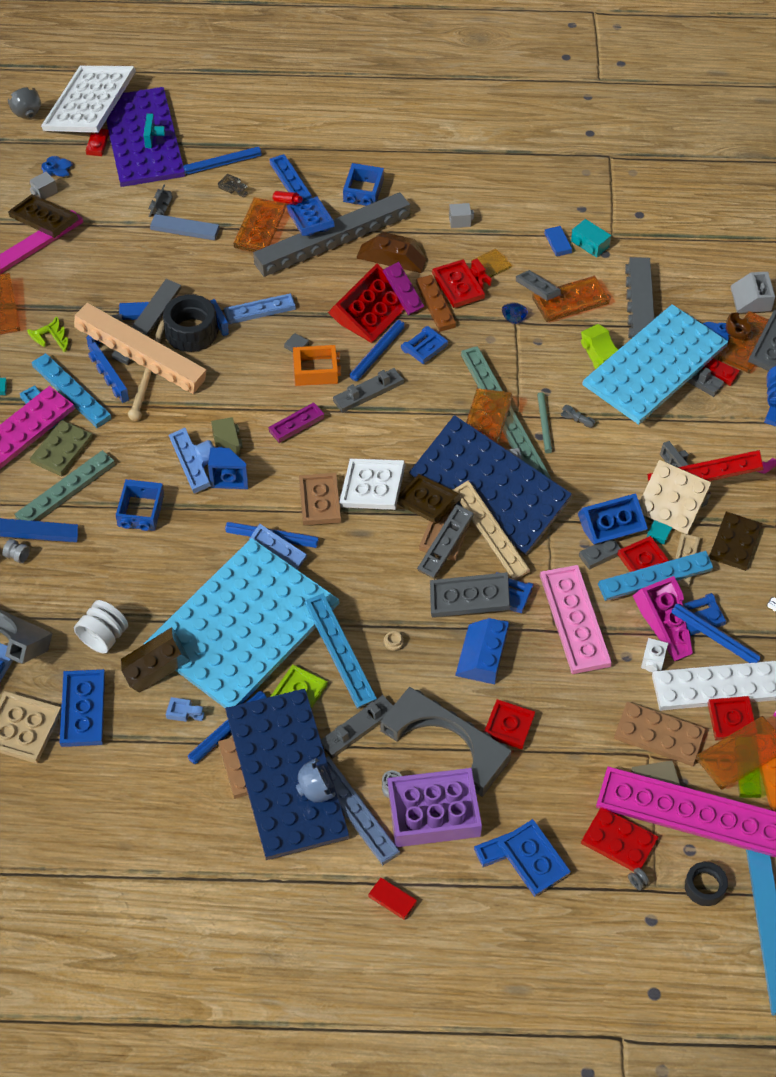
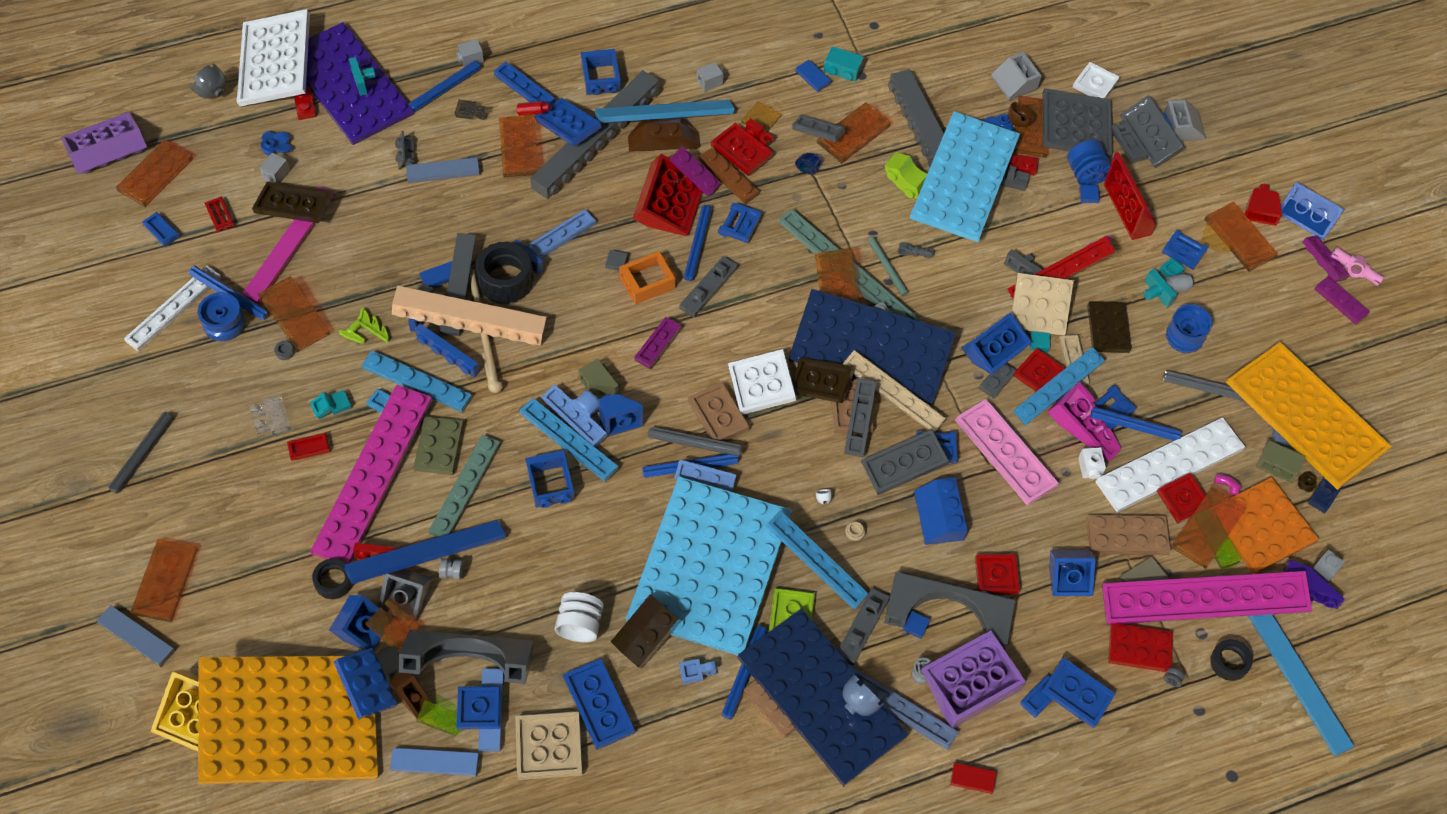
camera: 25 degrees left, 5 degrees up
none -> light grey brick [456,39,484,67]
none -> dark azure plate [520,398,618,482]
none -> dark azure tile [595,100,734,123]
none -> dark grey axle [648,427,742,456]
none -> white hinge [816,489,832,504]
none -> blue tile [903,611,930,639]
none -> blue slope [1049,550,1096,596]

